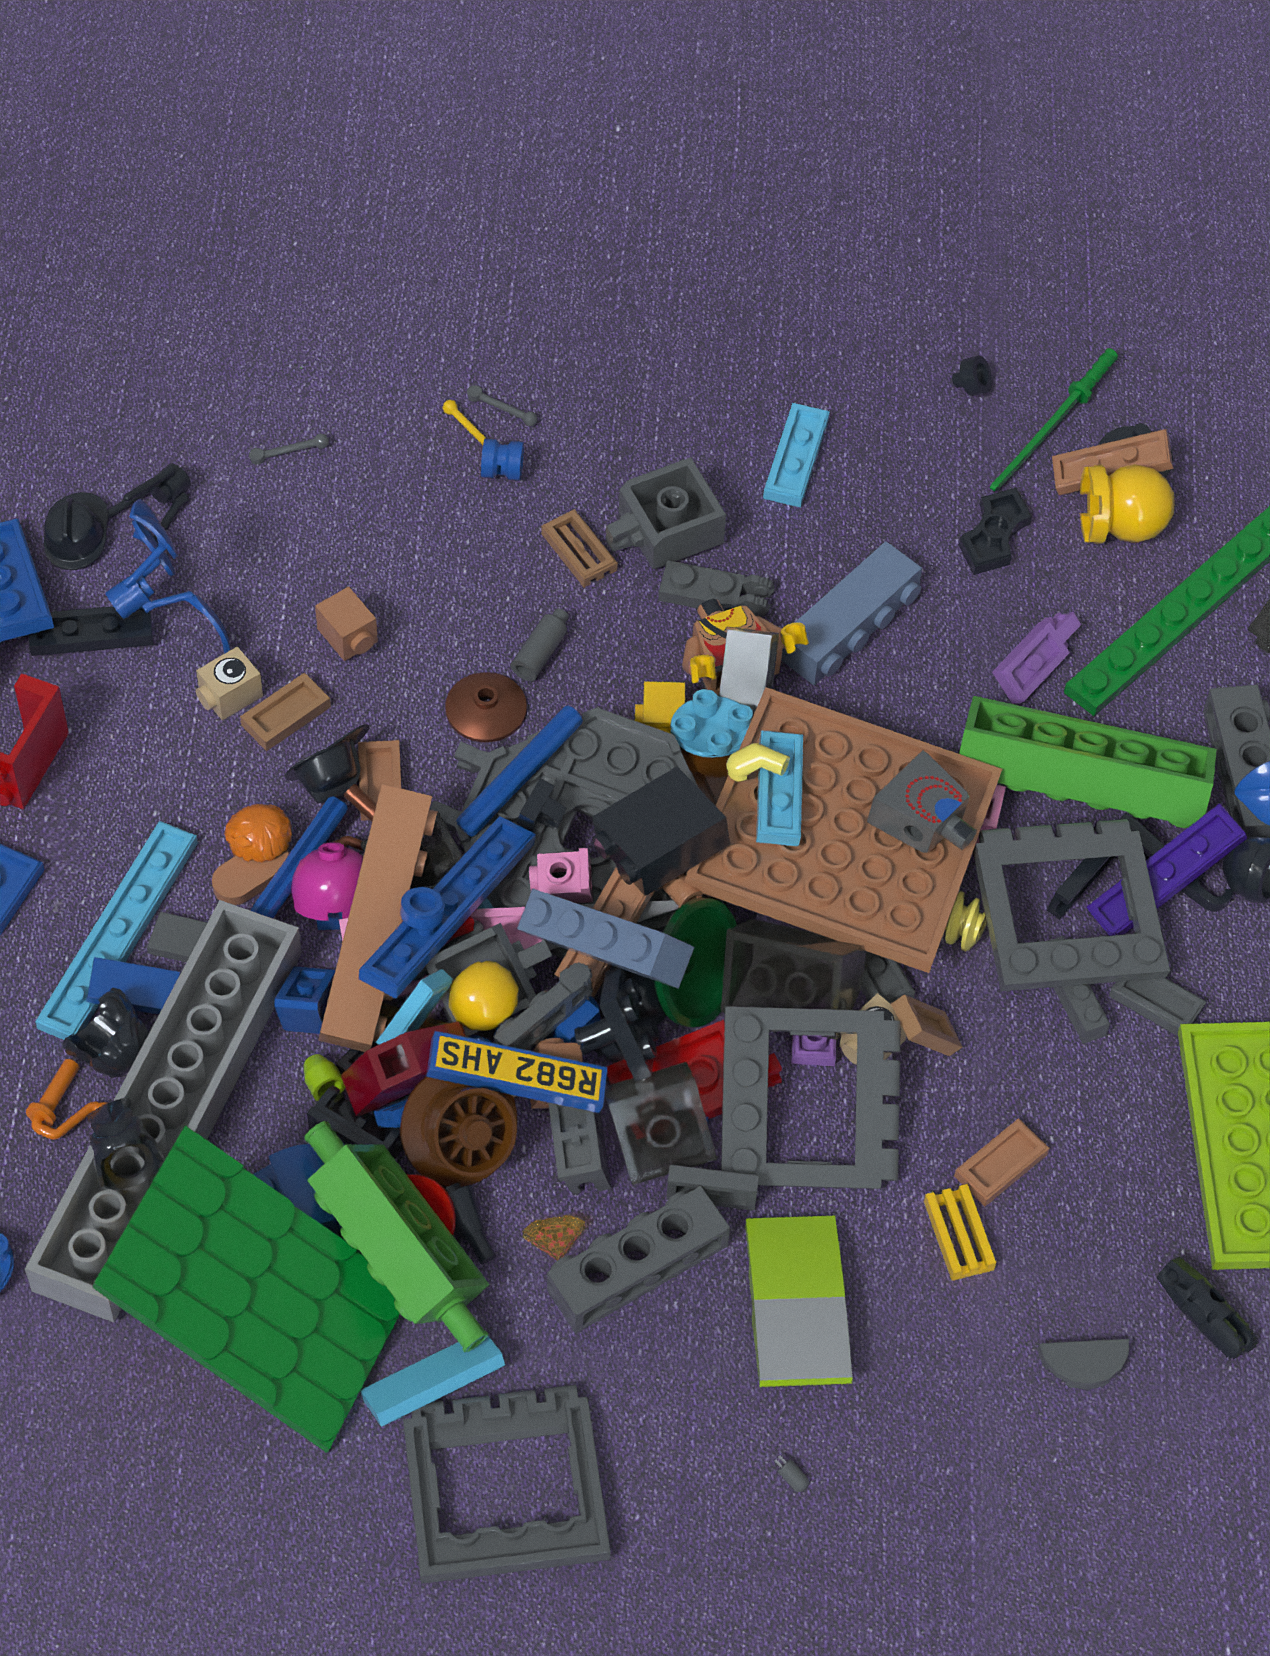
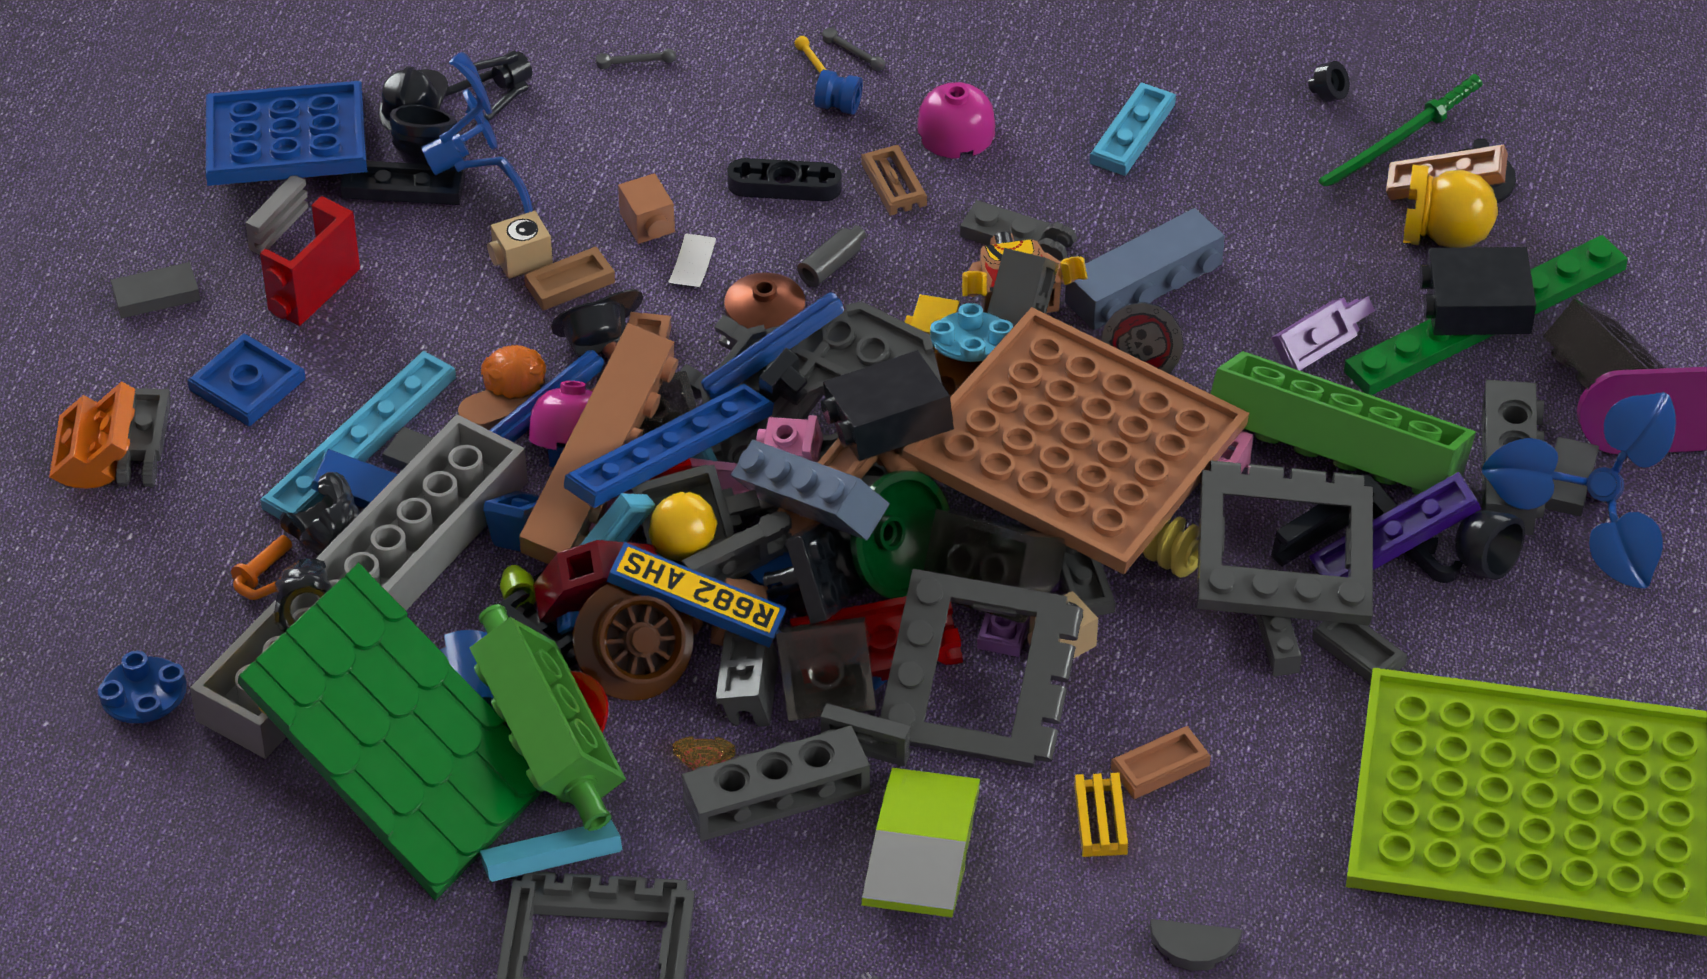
camera: 15 degrees right, 10 degrees down
blue tile [400,887,445,930] -> none
black cone [445,1182,496,1264] -> none
dark grey hinge [605,457,726,569] -> none
light yellow arm [726,743,790,782] -> none
medium azure tile [756,730,803,847] -> none
dark grey torso [867,750,977,853] -> none
medium nougat tile [891,994,963,1056] -> none
black tile [959,487,1032,575] -> none
black hinge [1157,1257,1258,1359] -> none
none -> black hat [389,104,459,164]
none -> white sticker [669,234,716,287]
none -> black beam [727,158,842,201]
none -> dark pink cylinder [917,82,995,159]
none -> shield [1101,302,1184,374]
none -> black brick [1419,247,1536,335]

